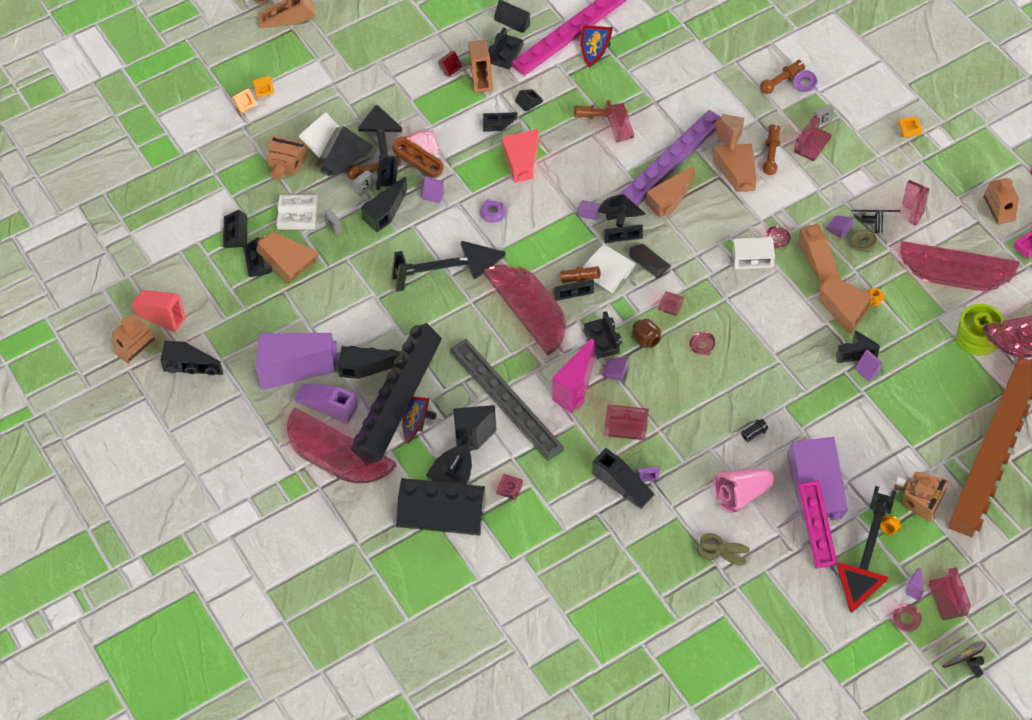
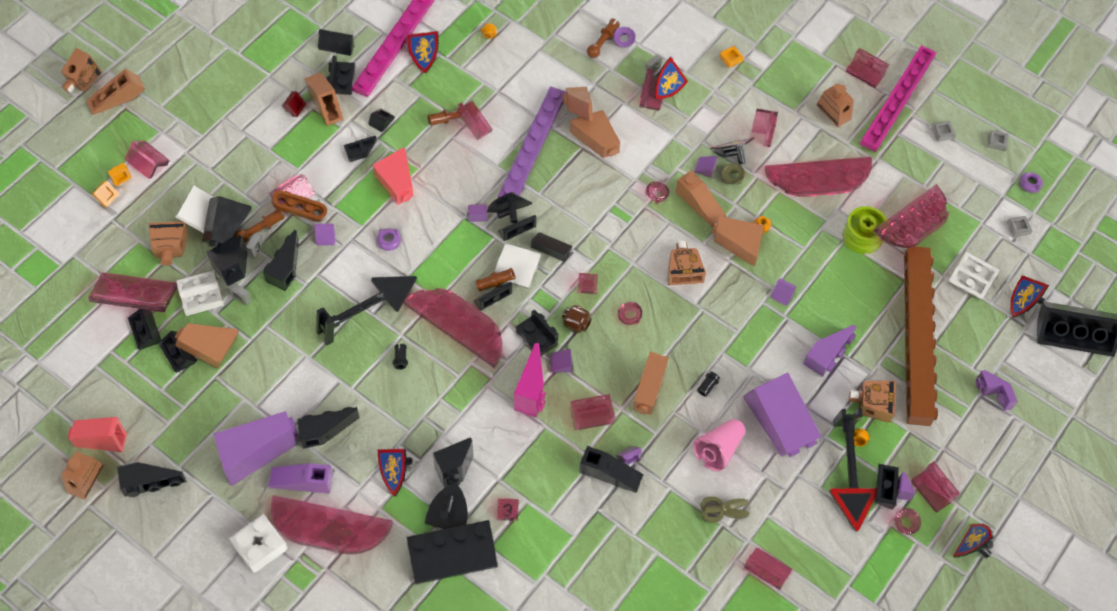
camera: 25 degrees left, 5 degrees up
black brick [351,323,442,465] -> none
black piece [358,105,402,190] -> none
dark grey tile [450,339,564,461] -> none
nougat slope [646,166,695,218] -> none
white brick [732,237,775,269] -> none
dark orange pin [762,124,781,175] -> none
dark pink tile [797,480,838,569] -> none
black slope [836,330,880,363] -> none
none -> clear pink tile [88,272,177,312]
none -> clear pink panel [125,140,170,179]
none -> black slope [206,235,248,286]
none -> white brick [229,514,288,573]
none -> black pin [393,344,408,370]
none -> light orange plate [481,23,497,39]
none -> nougat slope [633,351,669,415]
none -> shield [654,57,688,99]
none -> nougat torso [668,241,706,286]
none -> clear pink panel [744,548,792,591]
none -> medium lavender slope [803,325,857,376]
none -> black slope [875,464,899,510]

